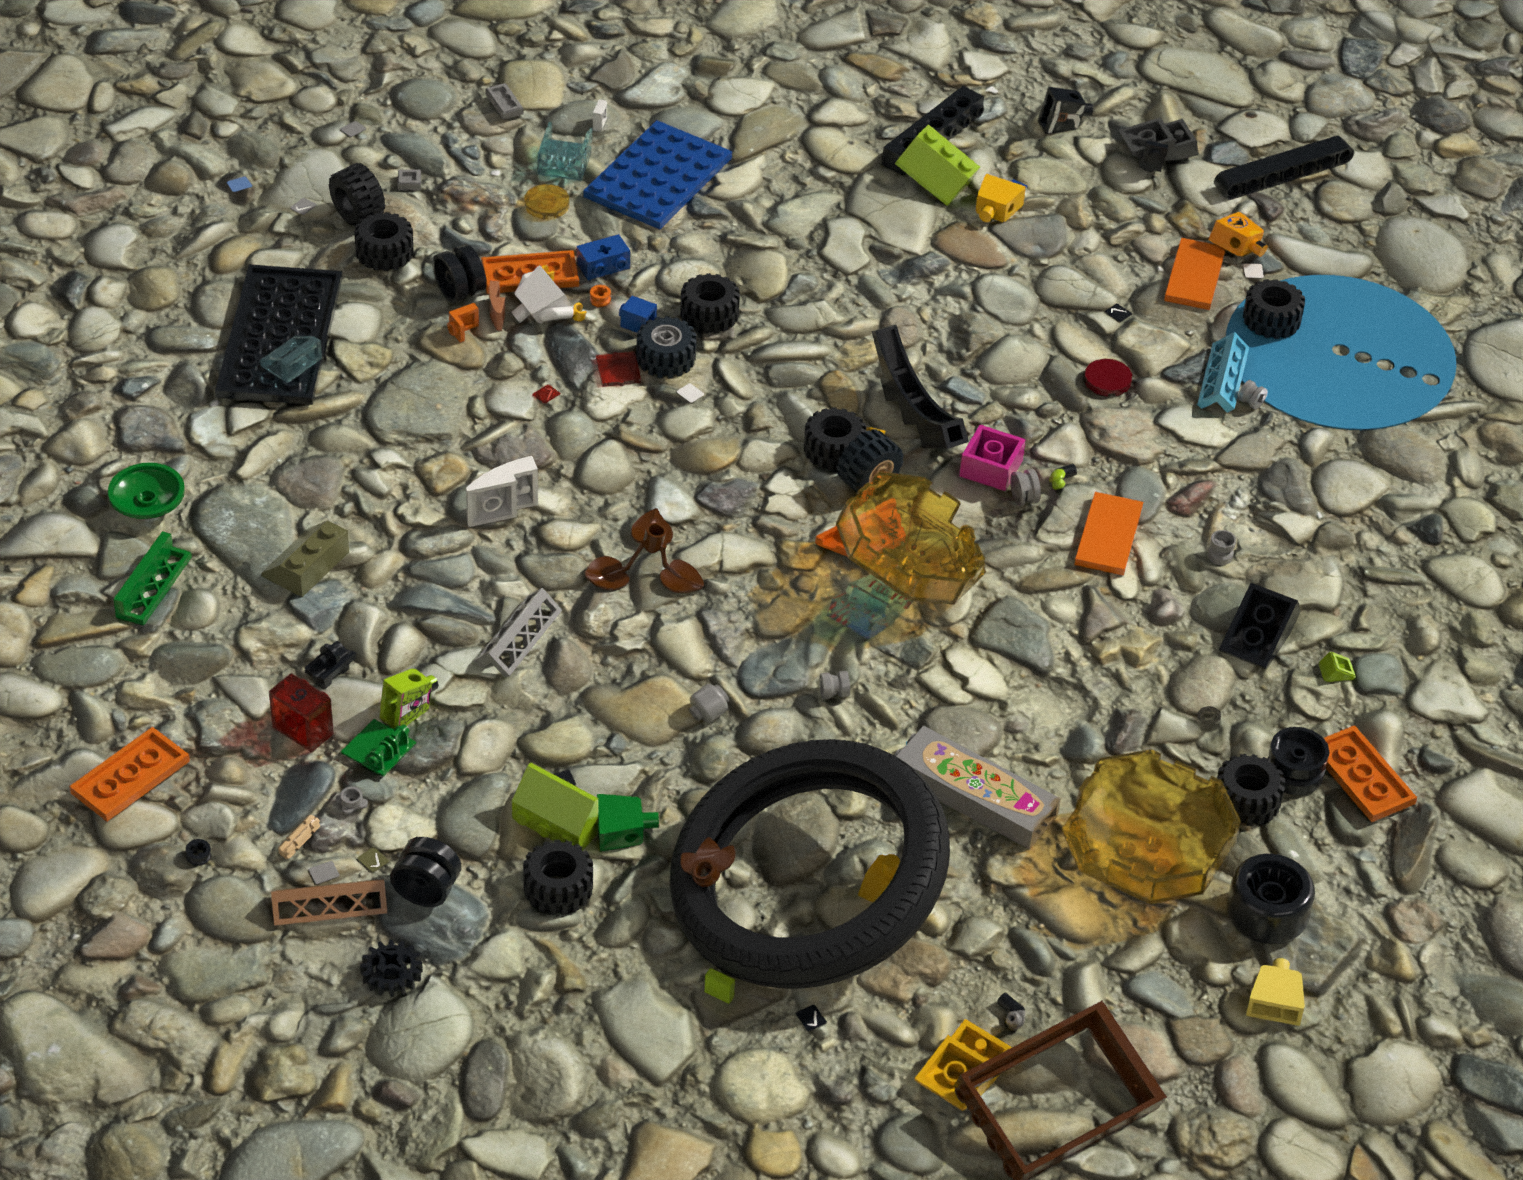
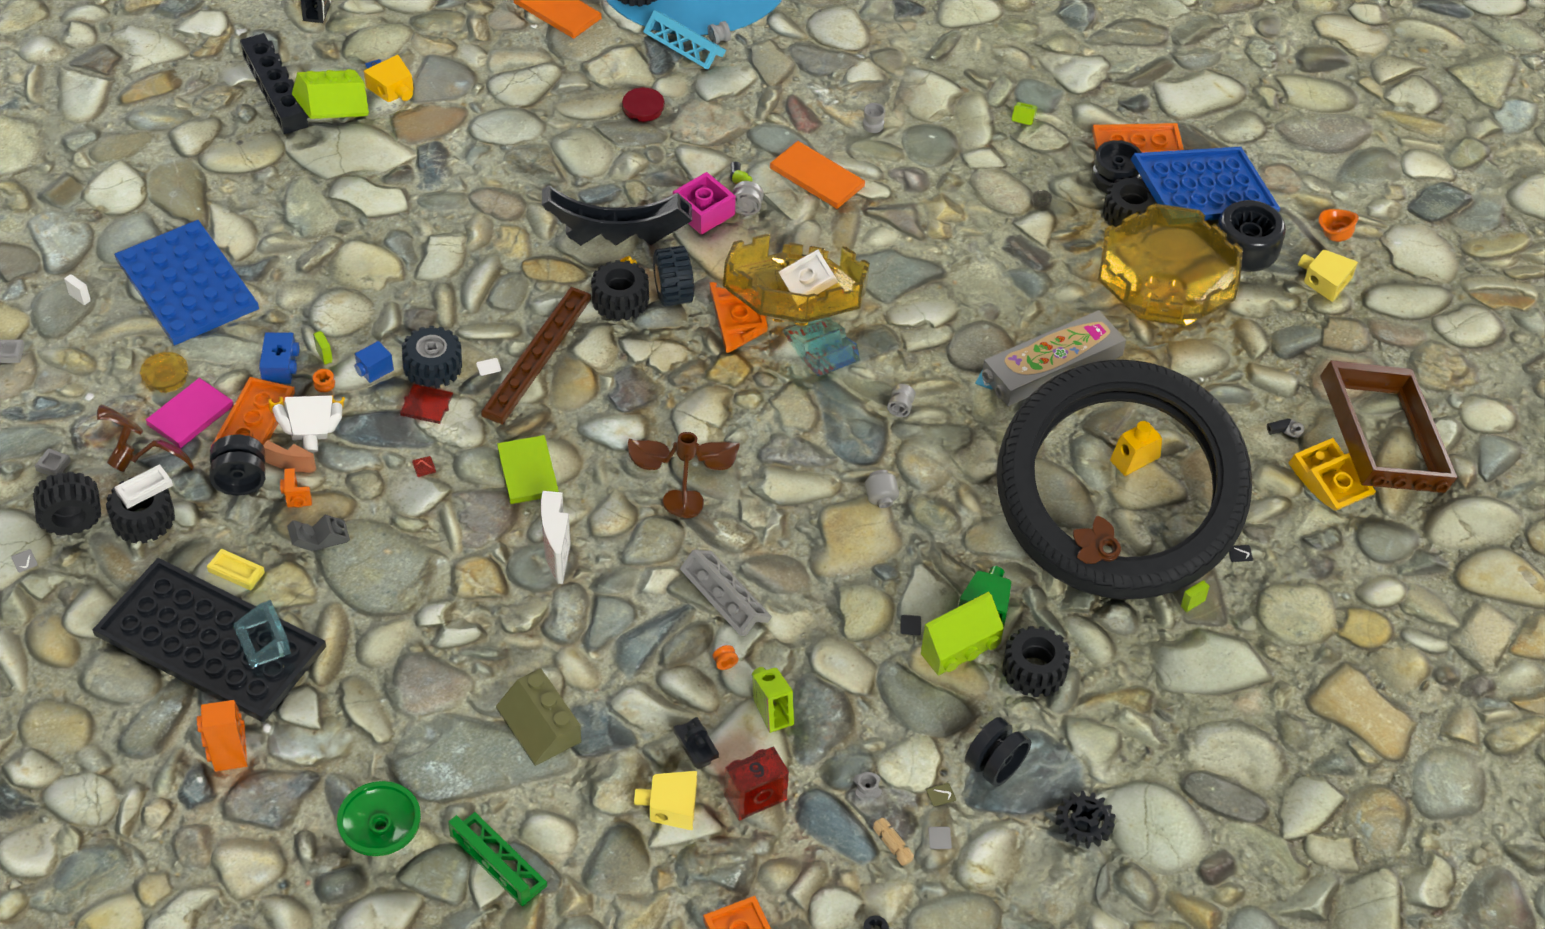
camera: 65 degrees left, 5 degrees up
medium nougat fence [271,879,387,926] -> none
green hinge [341,719,417,777] -> none
clear light blue piece [538,122,593,181] -> none
black tyre [680,273,740,334] -> none
black sticker [1105,304,1132,322] -> none
black slope [1219,583,1301,669] -> none
none -> reddish brown plant [97,404,194,472]
none -> white tile [114,464,173,508]
none -> dark pink tile [145,378,234,448]
none -> orange wedge [197,700,248,772]
none -> light yellow tile [207,549,265,591]
none -> dark grey slope [287,514,350,551]
none -> lime tile [313,331,333,365]
none -> reddish brown tile [481,287,591,425]
none -> lime tile [497,435,559,504]
none -> light yellow torso [634,771,697,830]
none -> orange bush [712,645,739,670]
none -> white tile [779,250,838,305]
none -> blue plate [1131,147,1281,223]
none -> orange helmet [1319,209,1359,242]

